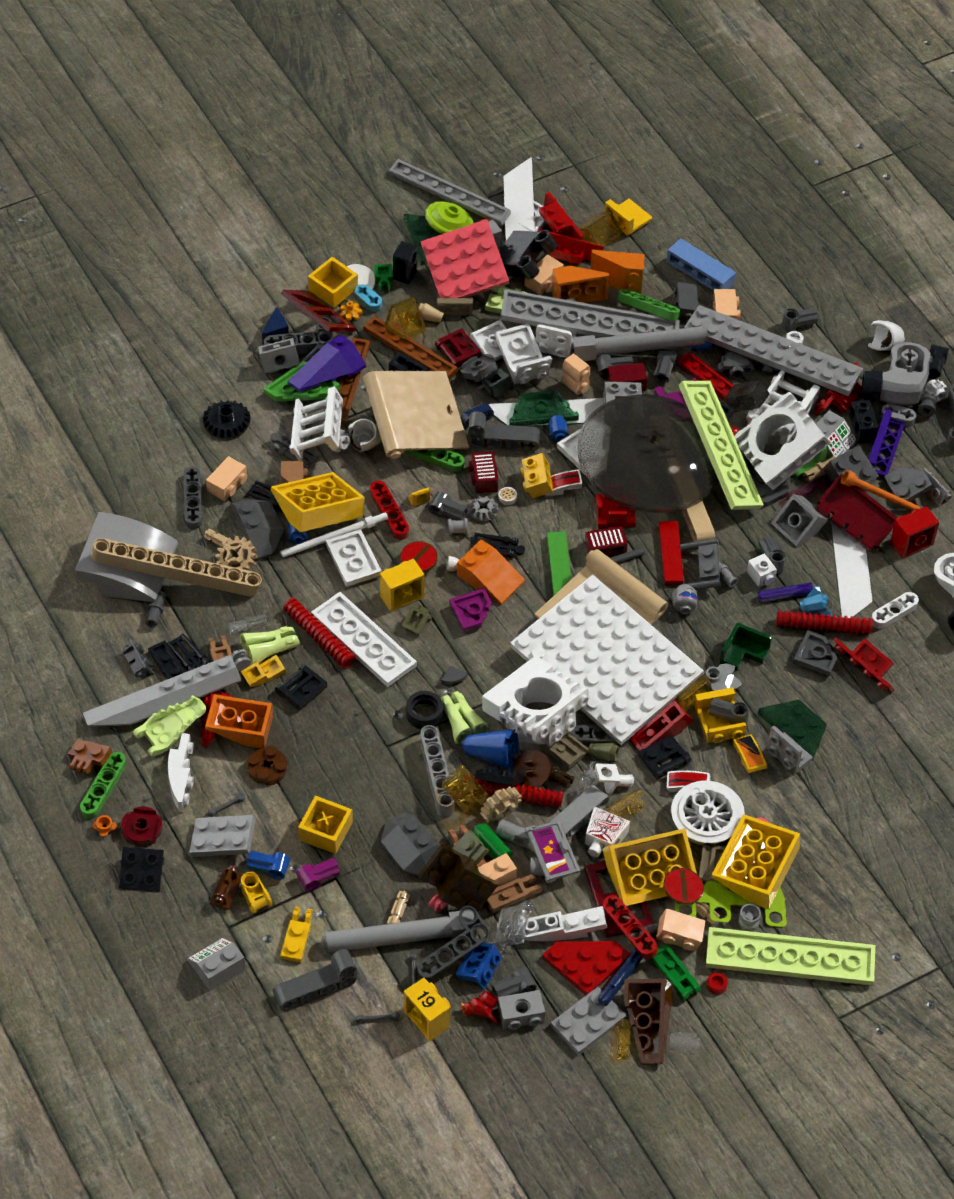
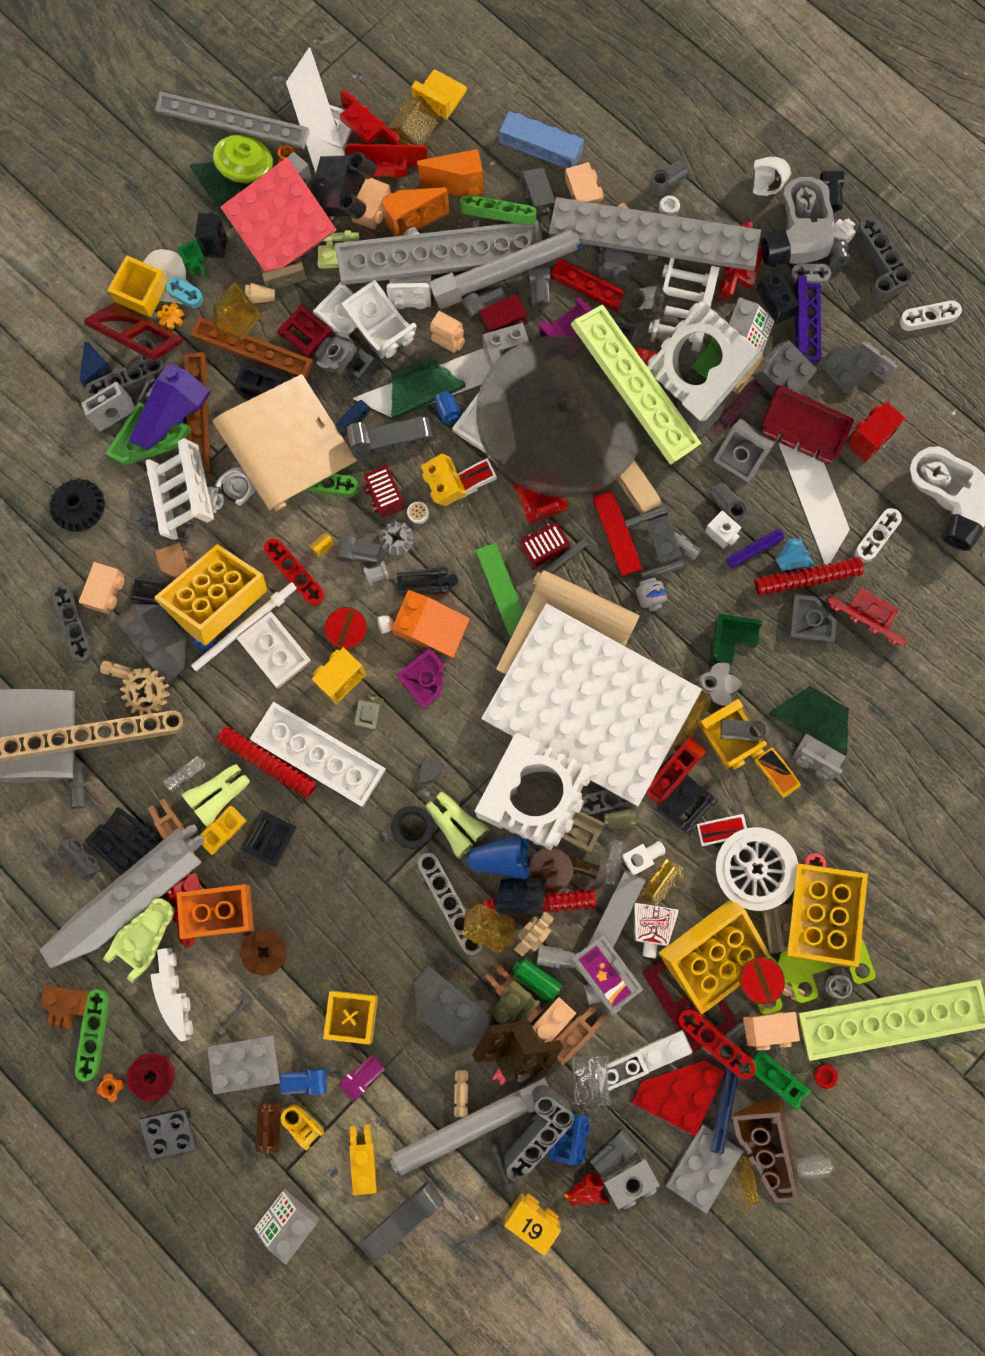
camera: 10 degrees left, 25 degrees up
orange piece [841,470,921,511] -> none

